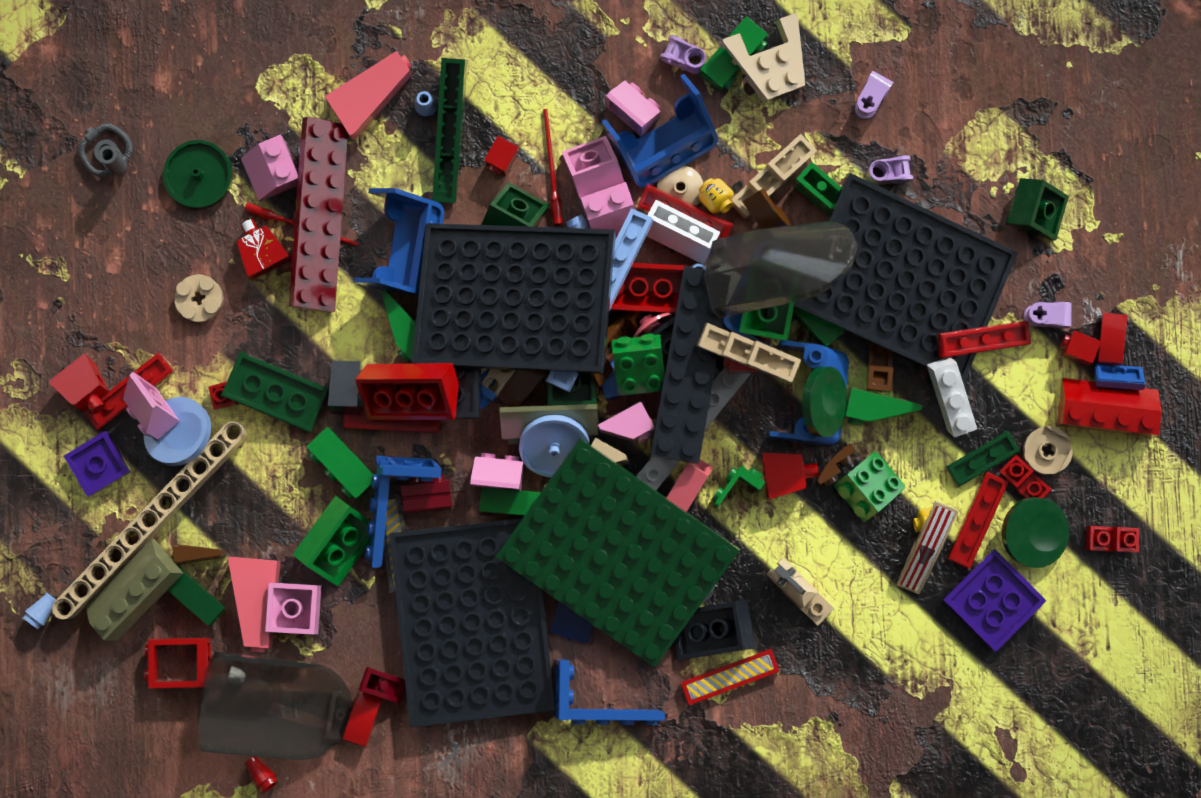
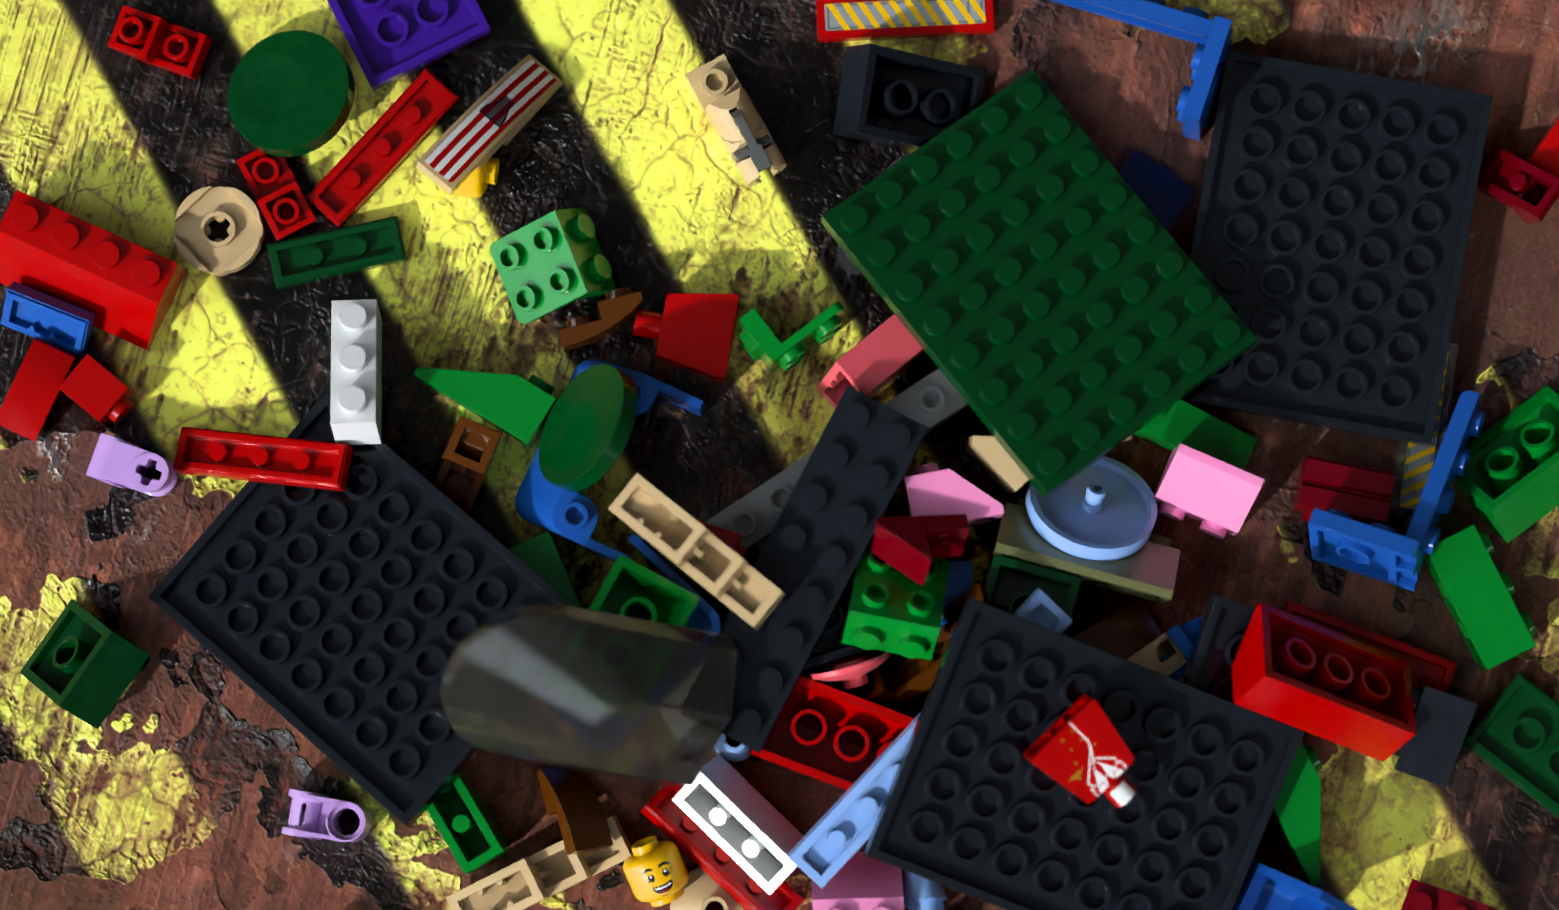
camera: 165 degrees left, 0 degrees up
none -> dark red slope [870,514,970,585]
none -> red torso [1022,693,1137,808]

